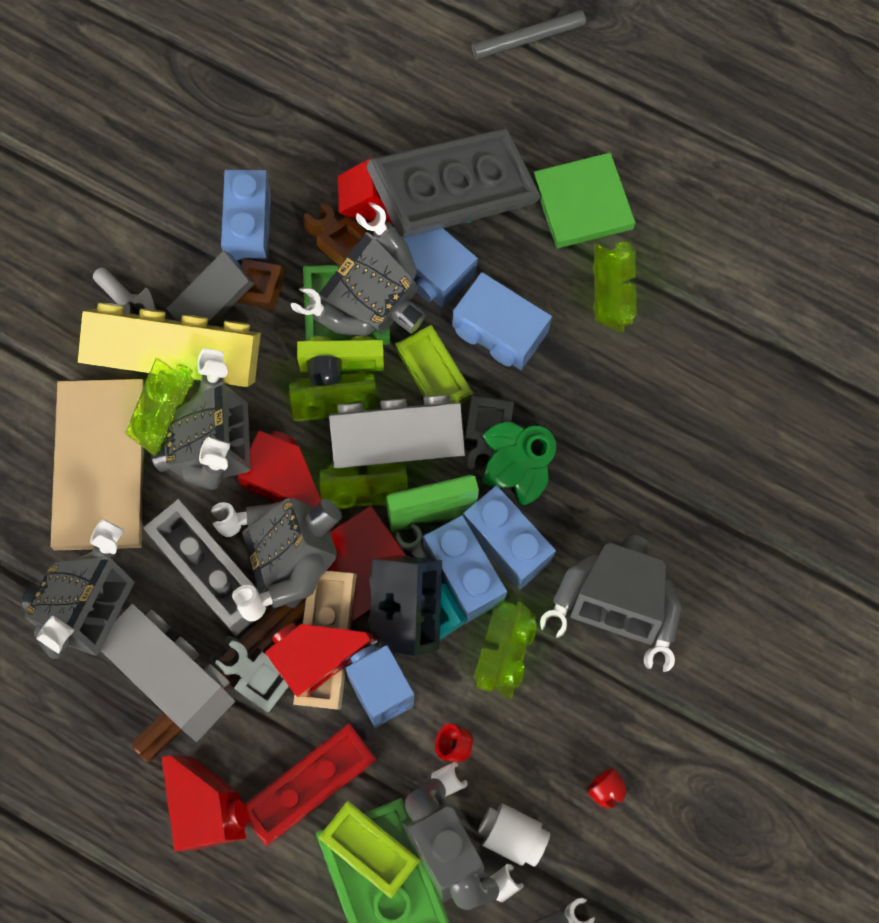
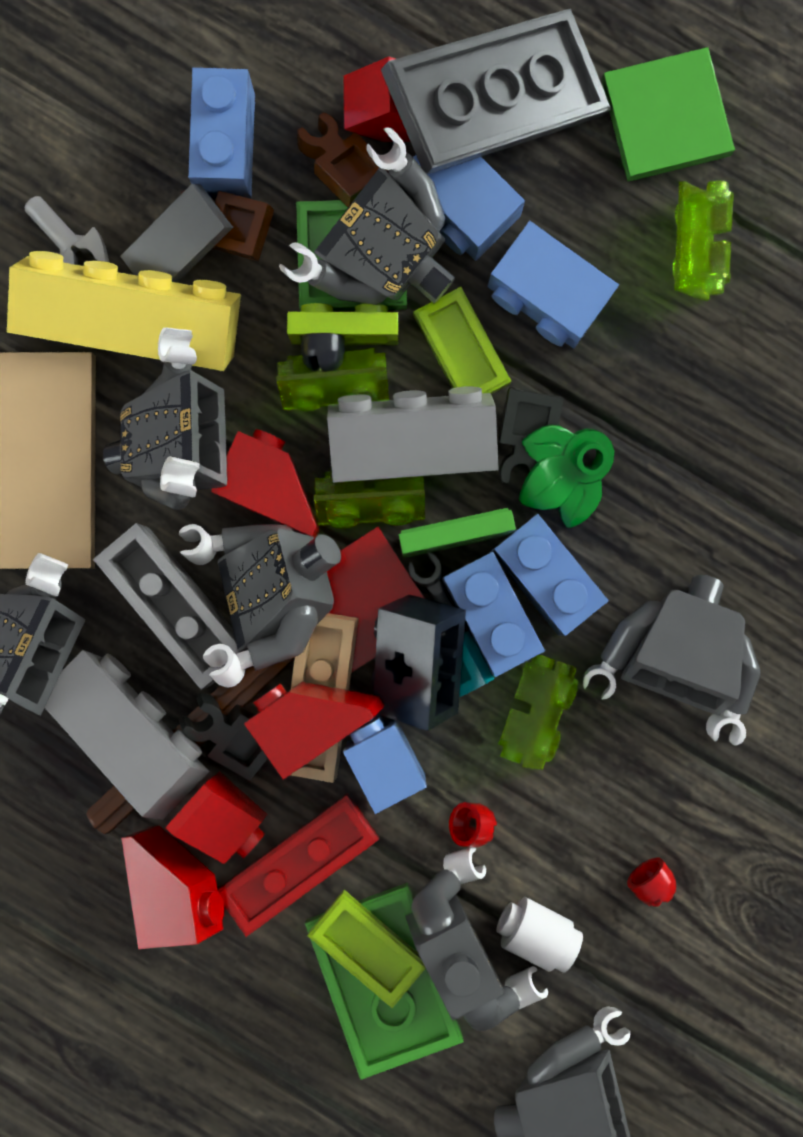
camera: 10 degrees right, 15 degrees up
clear neon green hinge [125,358,194,456] -> none
none -> red slope [165,771,267,864]

